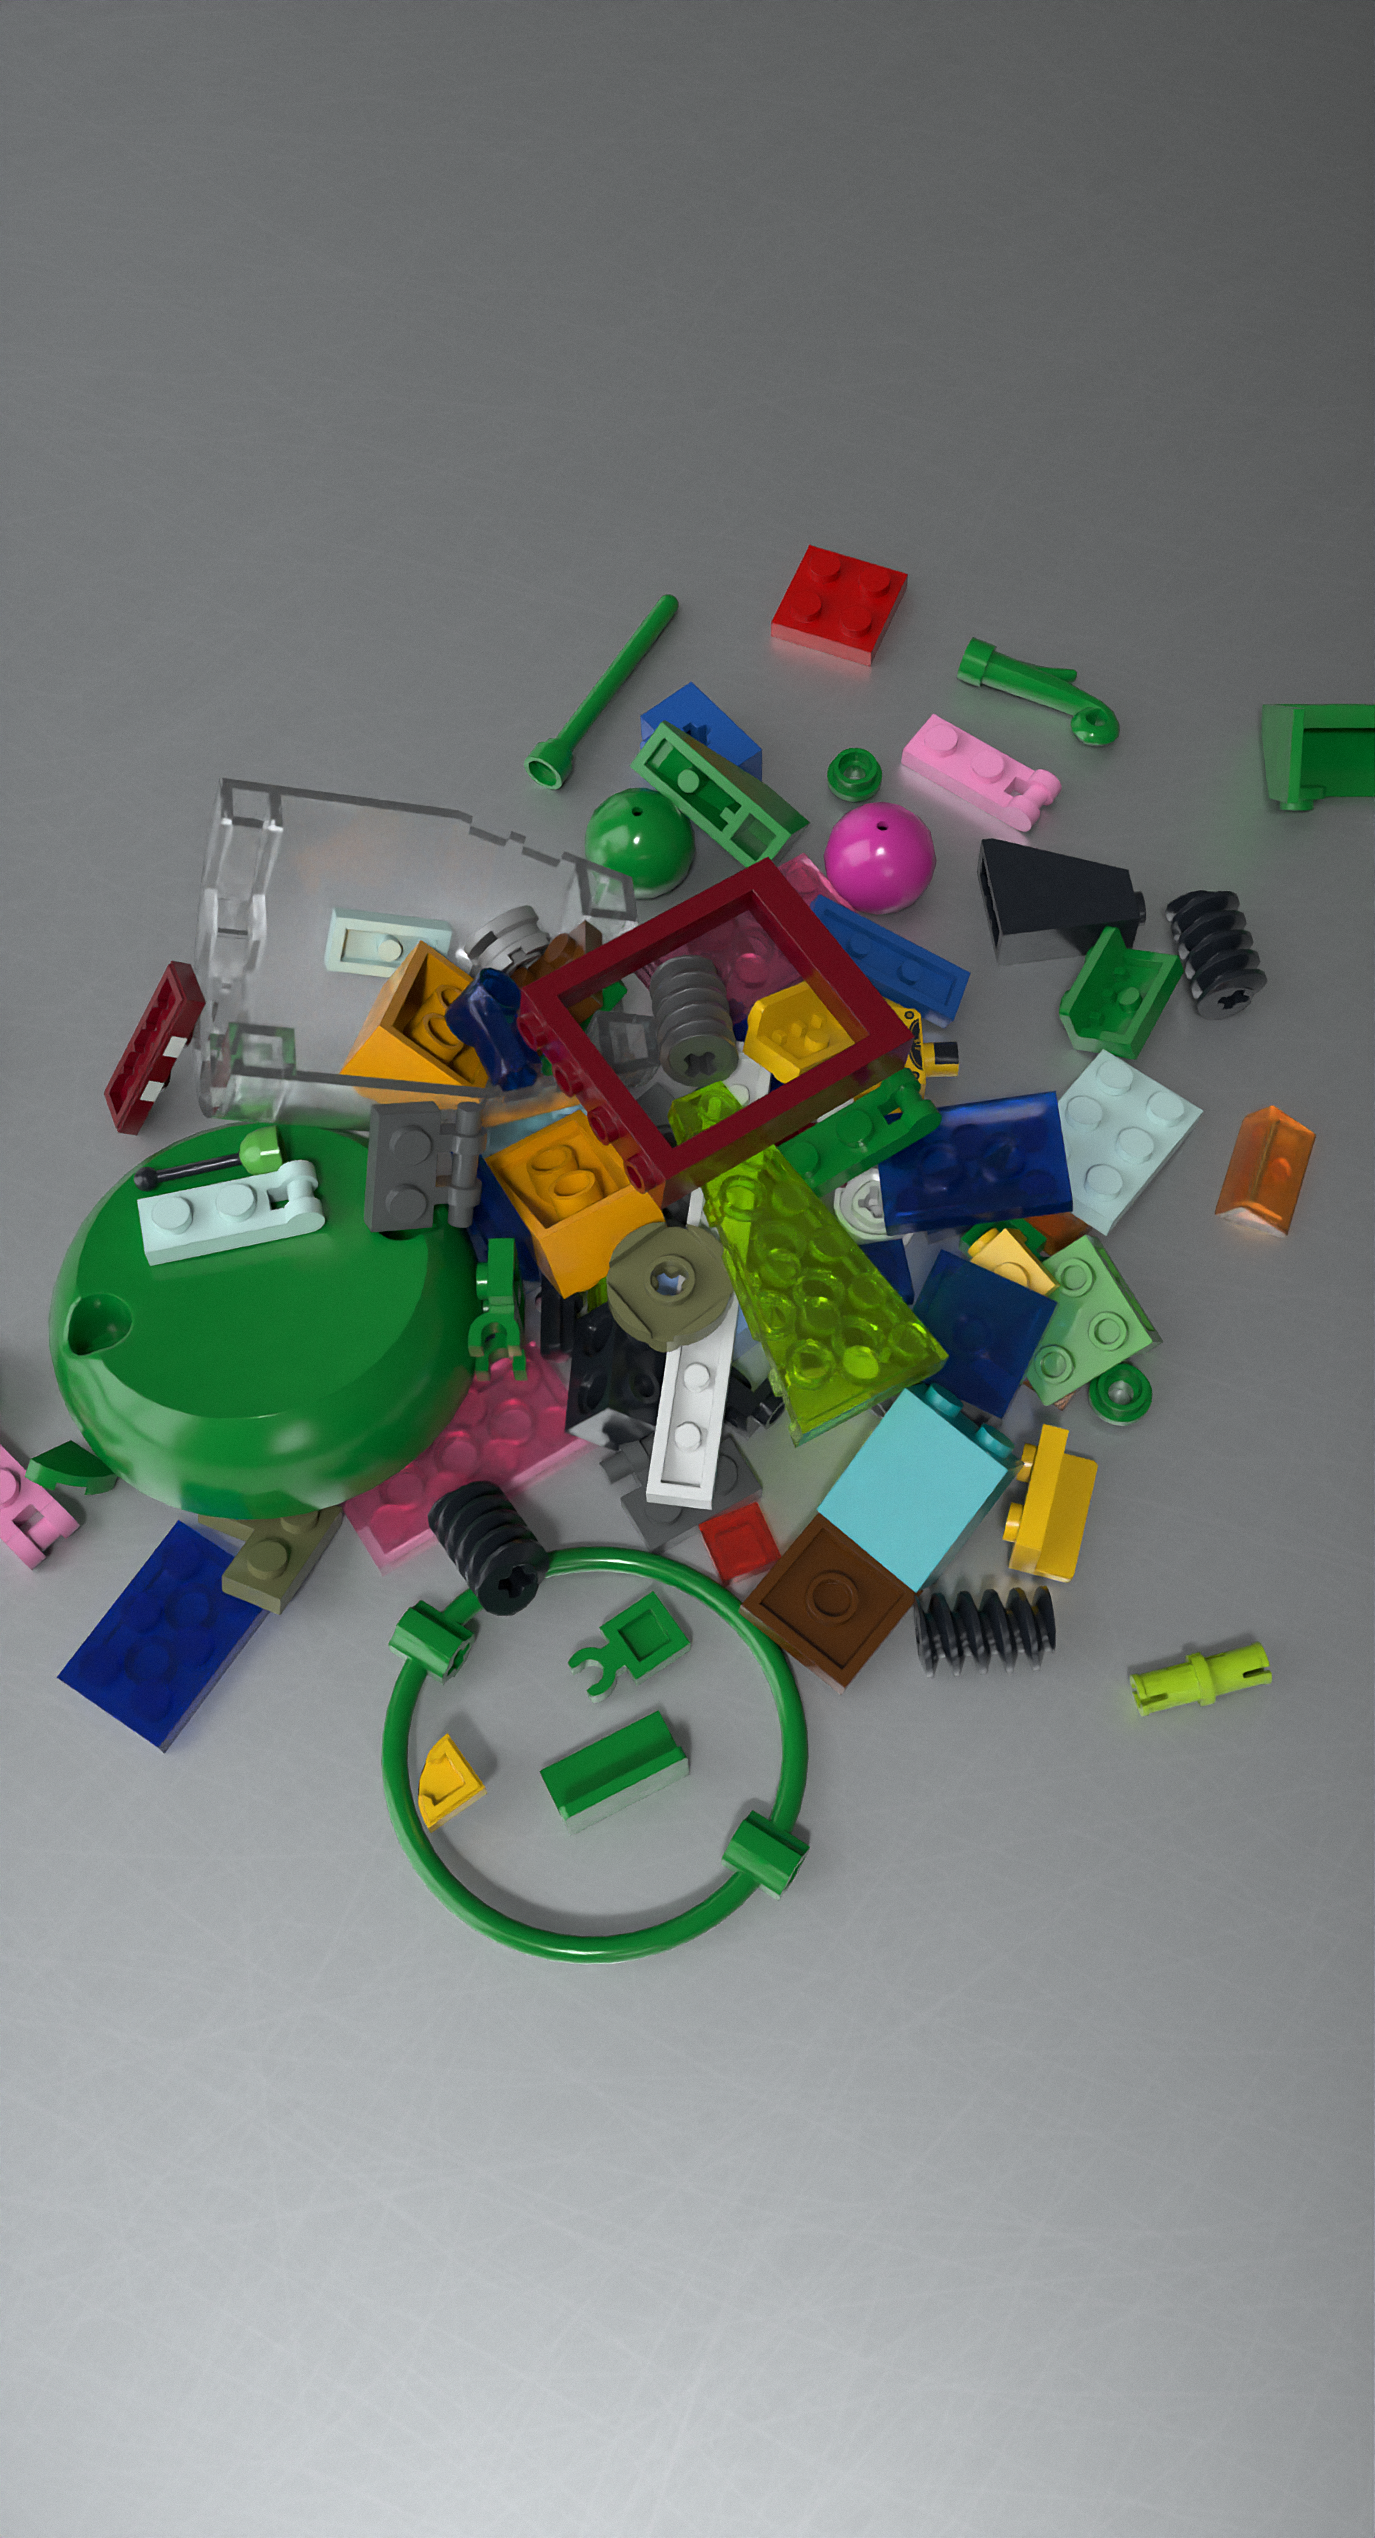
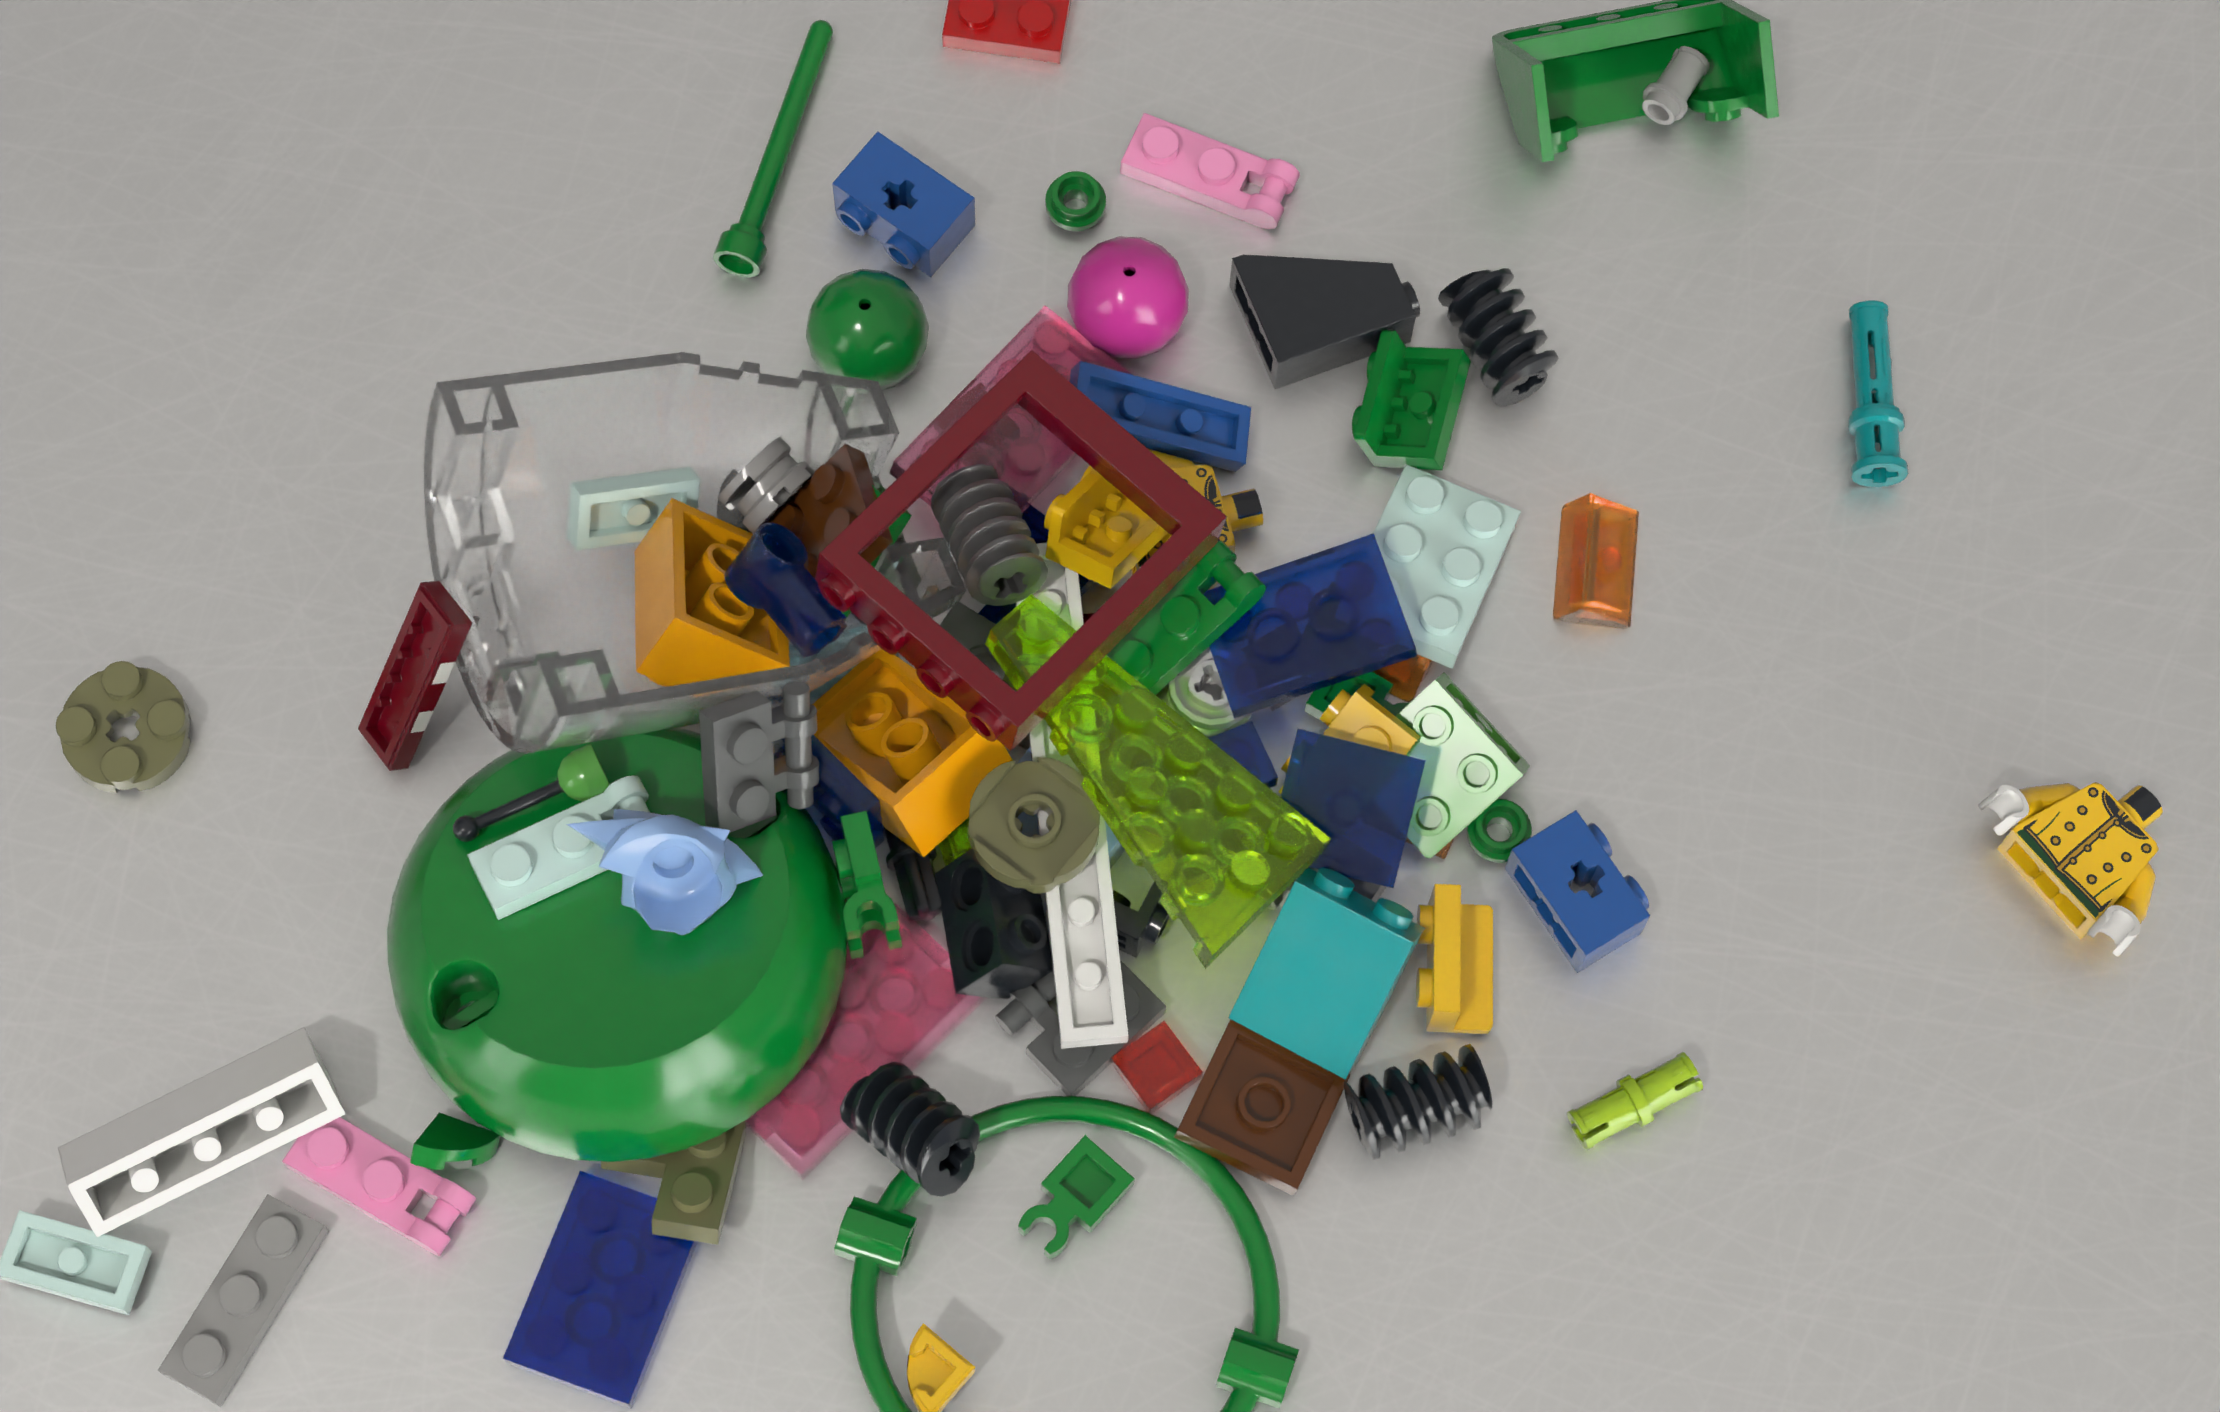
camera: 20 degrees left, 5 degrees up
green panel [539,1710,690,1836] -> none
green slope [629,720,810,868] -> none
green plant [957,637,1120,747] -> none
none -> light blue hair [566,809,763,935]
none -> blue brick [1505,810,1650,973]

